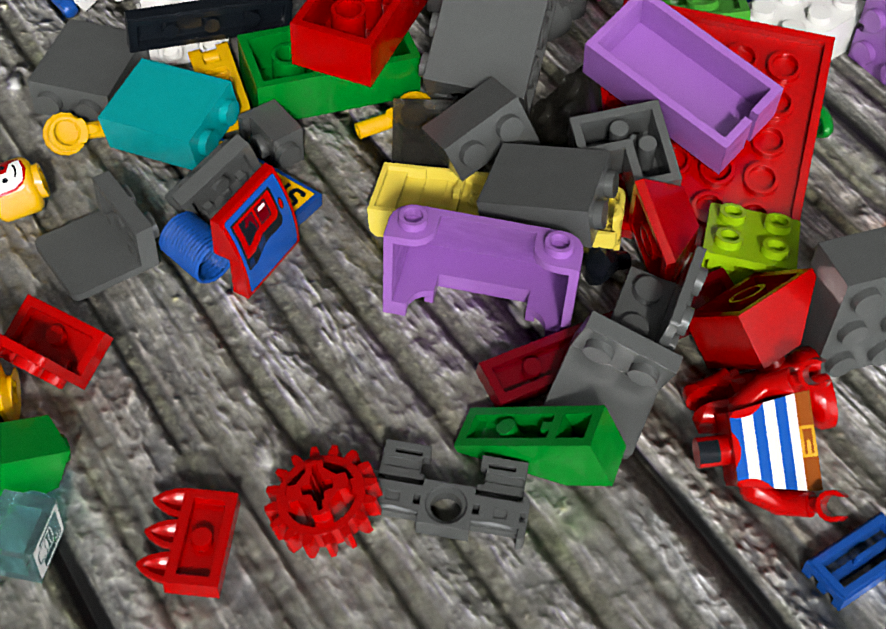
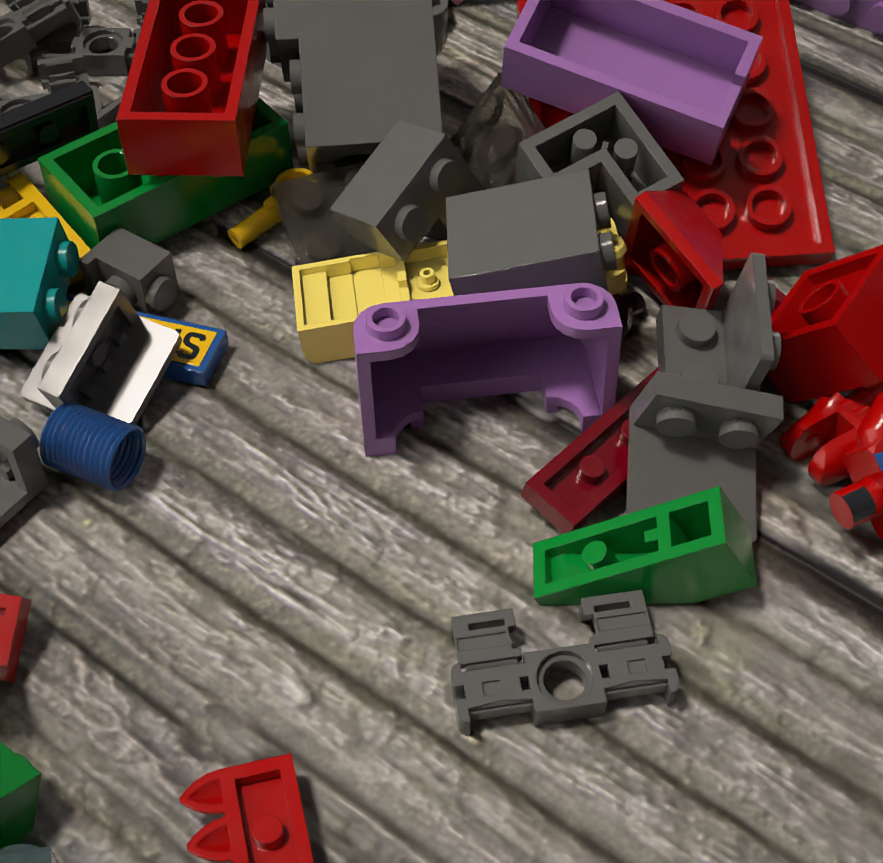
camera: 15 degrees left, 0 degrees up
slope [210,163,300,299] -> none
red gear [264,445,383,559] -> none
lime bracket [701,203,801,284] -> none

